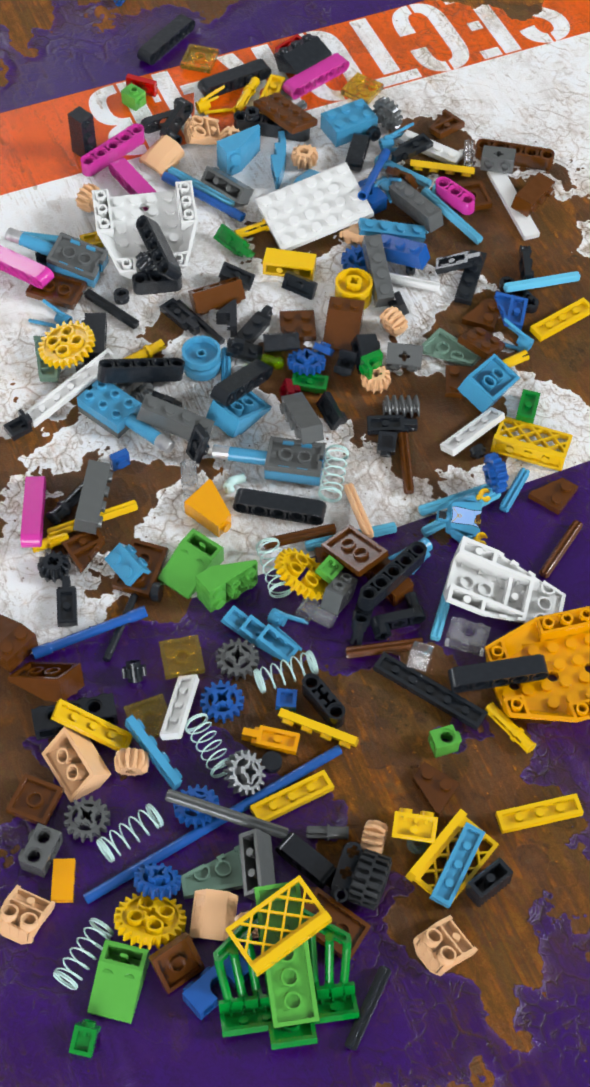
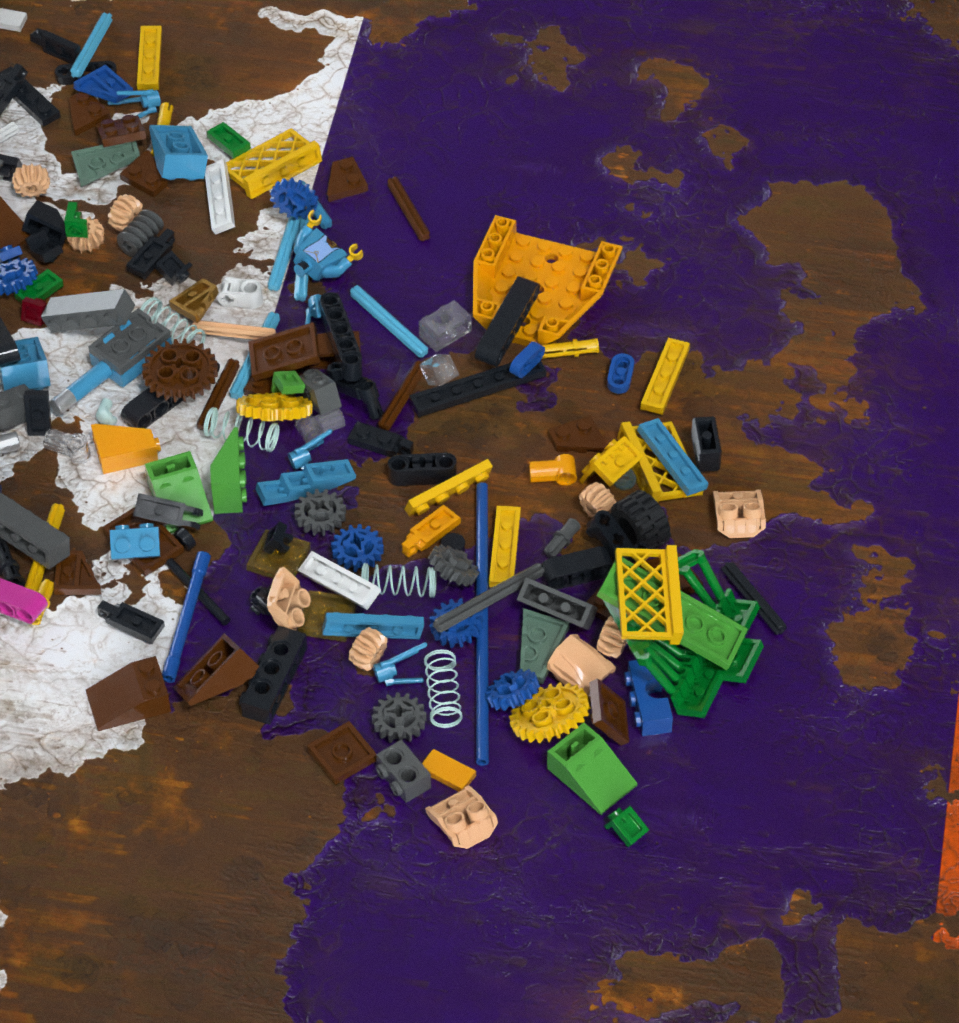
camera: 55 degrees left, 5 degrees down
black gear [37,550,71,583] -> none
light nougat slope [41,726,111,802] -> none
yellow plate [51,699,133,751] -> none
light aqua piece [53,918,114,990] -> none
light aqua piece [253,650,319,694] -> none
blue plate [275,688,298,711] -> none
black hinge [316,391,348,430] -> none
black beam [370,592,426,641] -> none
dark grey brick [386,342,423,372] -> none
reddish brown axle [398,432,414,495] -> none
bright green brick [428,724,462,758] -> none
white wedge [443,536,566,623] -> none
black plate [469,443,487,460] -> none
none -> light nougat gear [108,194,143,232]
none -> black hinge [133,493,204,531]
none -> reddish brown gear [142,338,218,402]
none -> pearl gold wing [169,278,219,323]
none -> white piece [217,277,263,309]
none -> black tile [262,521,293,555]
none -> light nougat slope [267,567,311,631]
none -> black hinge [348,421,414,457]
none -> dark azure plant [373,642,427,687]
none -> blue beam [509,341,545,378]
none -> light orange piece [529,454,577,486]
none -> blue plate [607,353,634,394]

